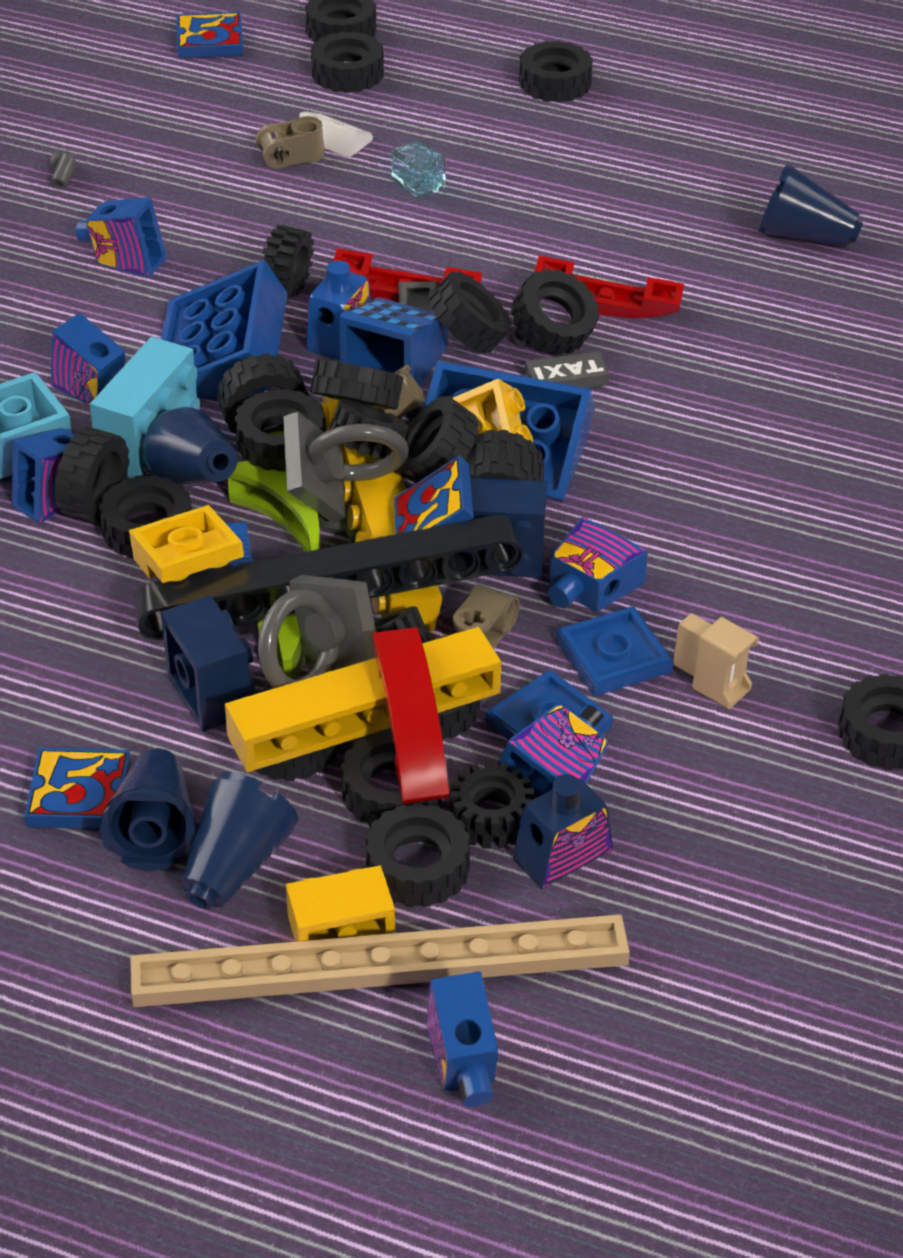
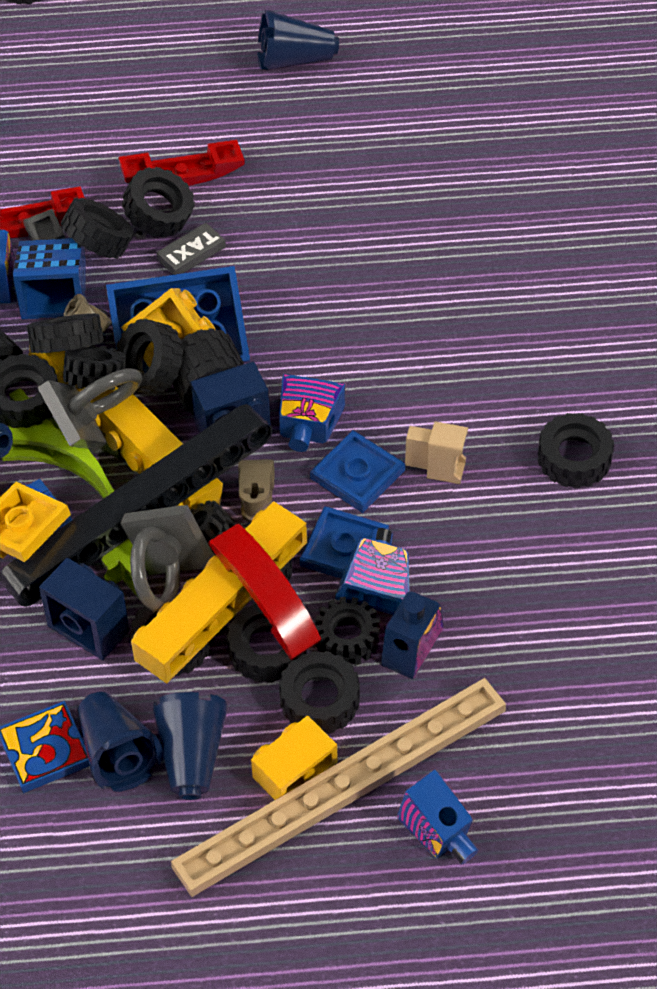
camera: 25 degrees left, 10 degrees up
tile [394,455,474,534] -> none

